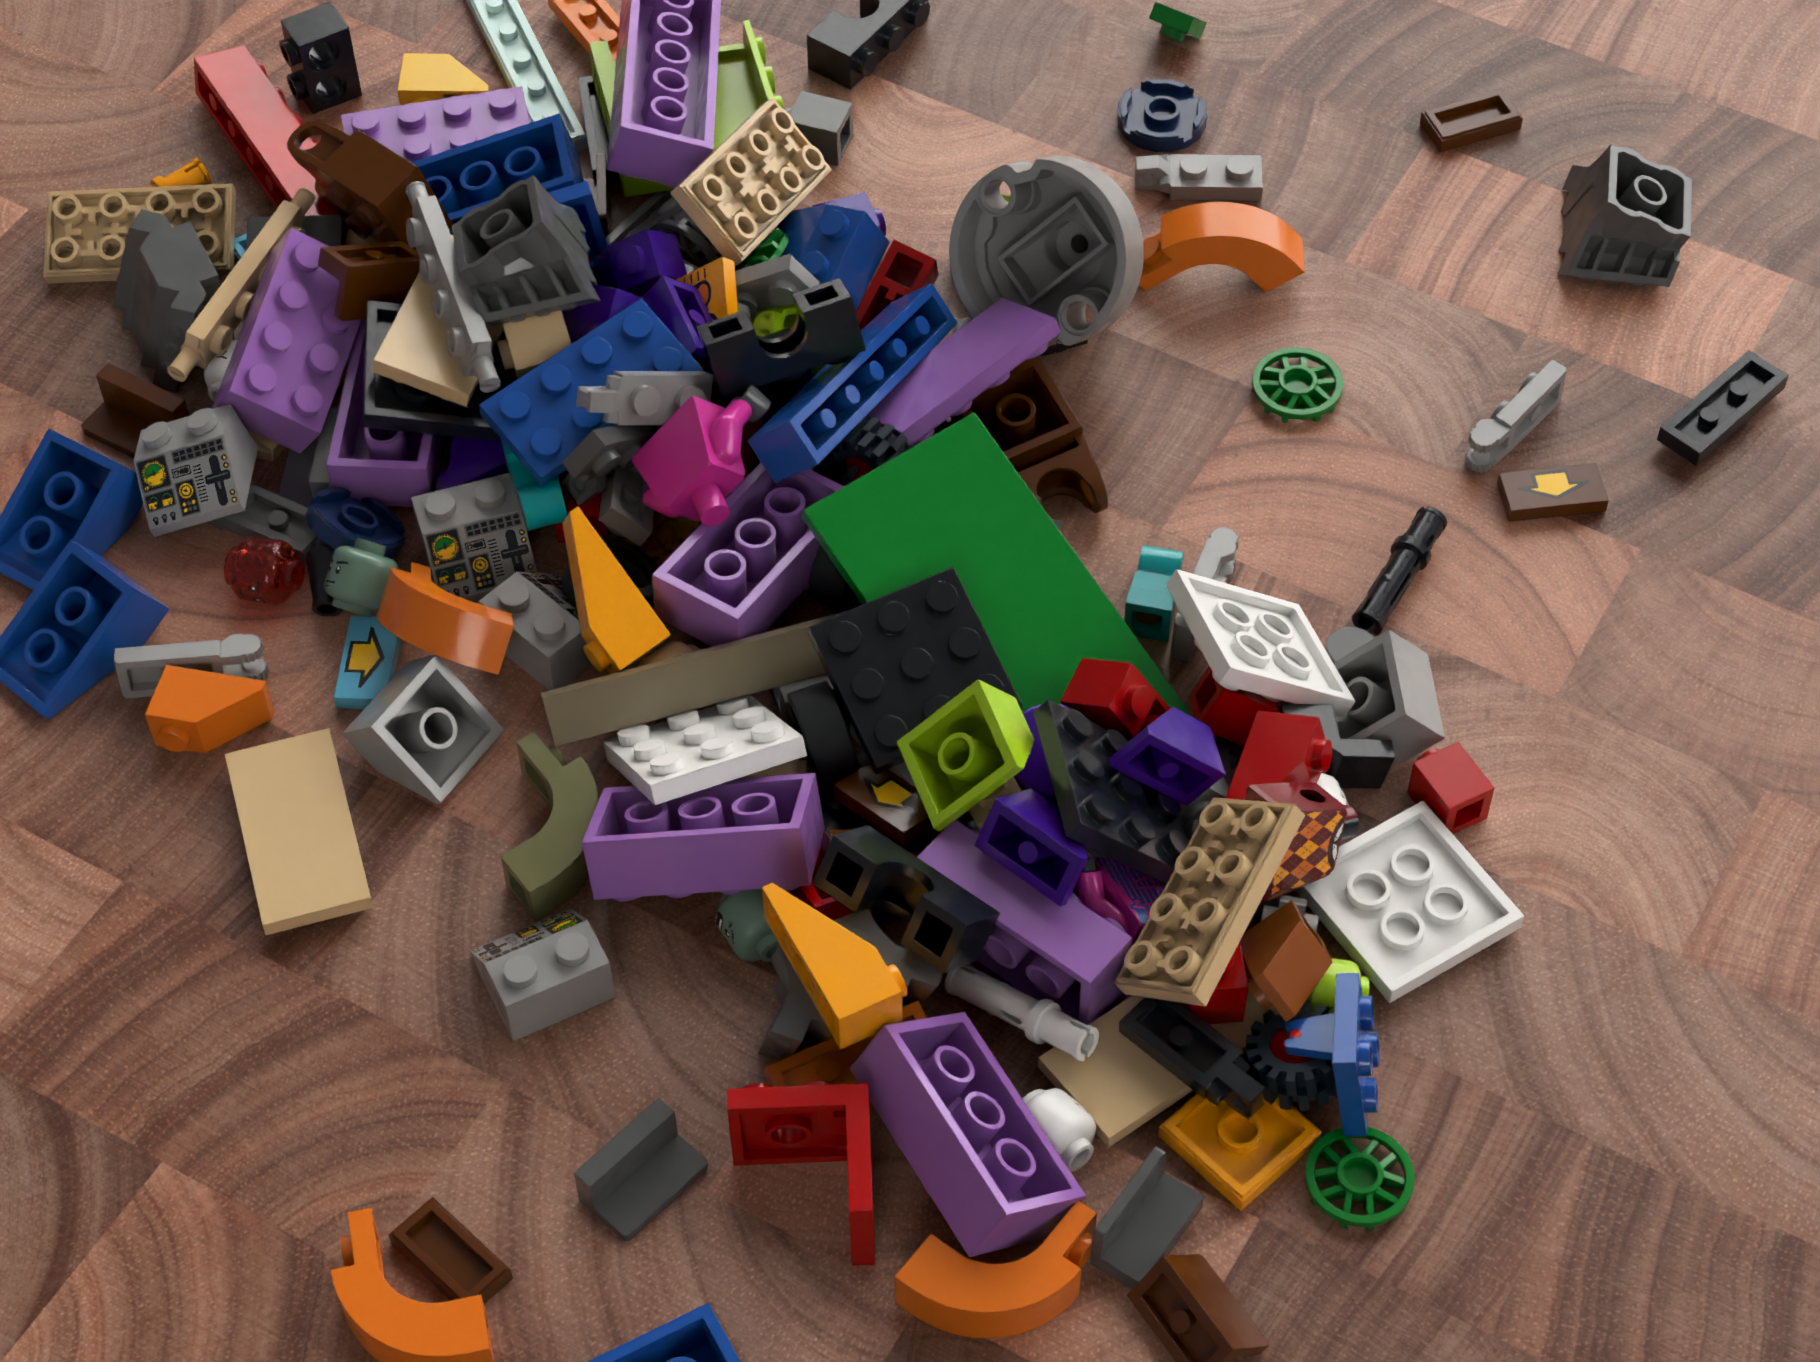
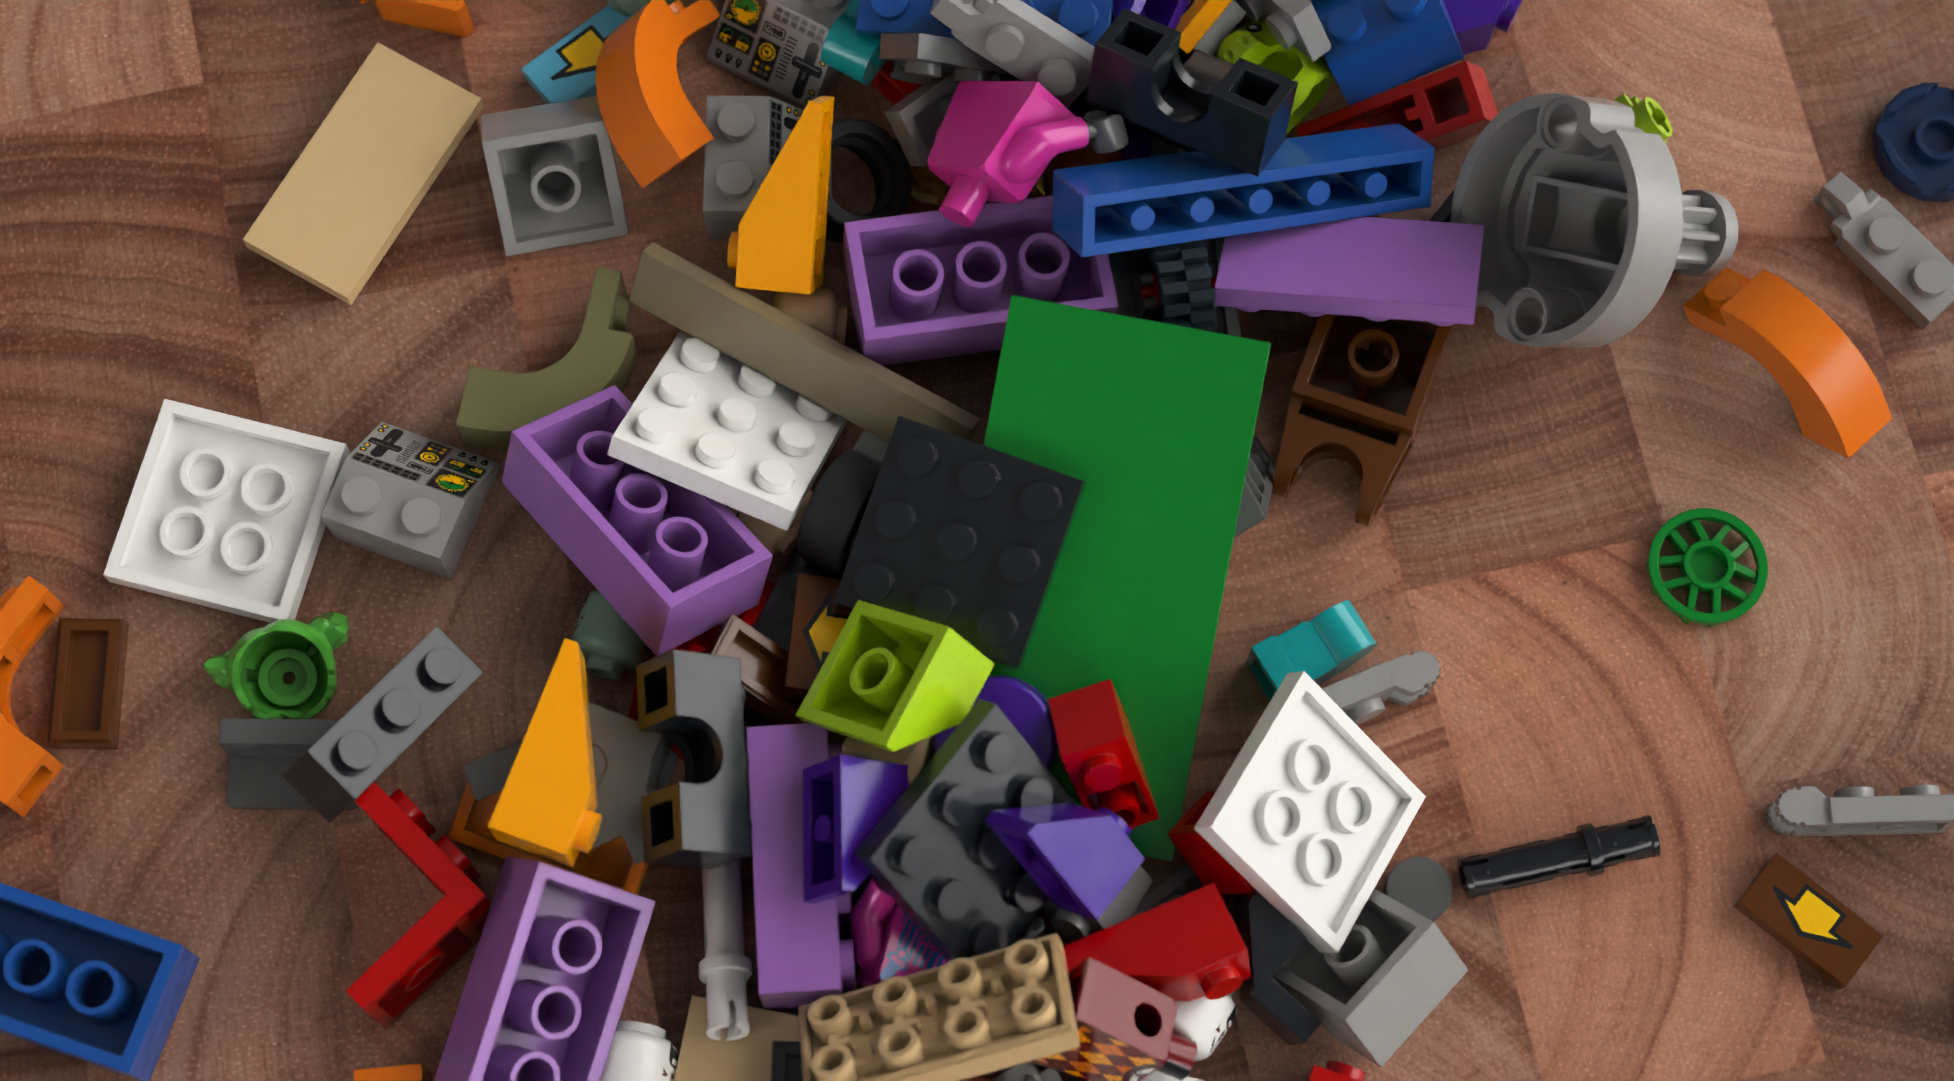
camera: 45 degrees right, 20 degrees up
none -> white plate [103,399,350,623]
none -> bright green hair [203,611,350,719]
none -> arch [283,626,483,823]

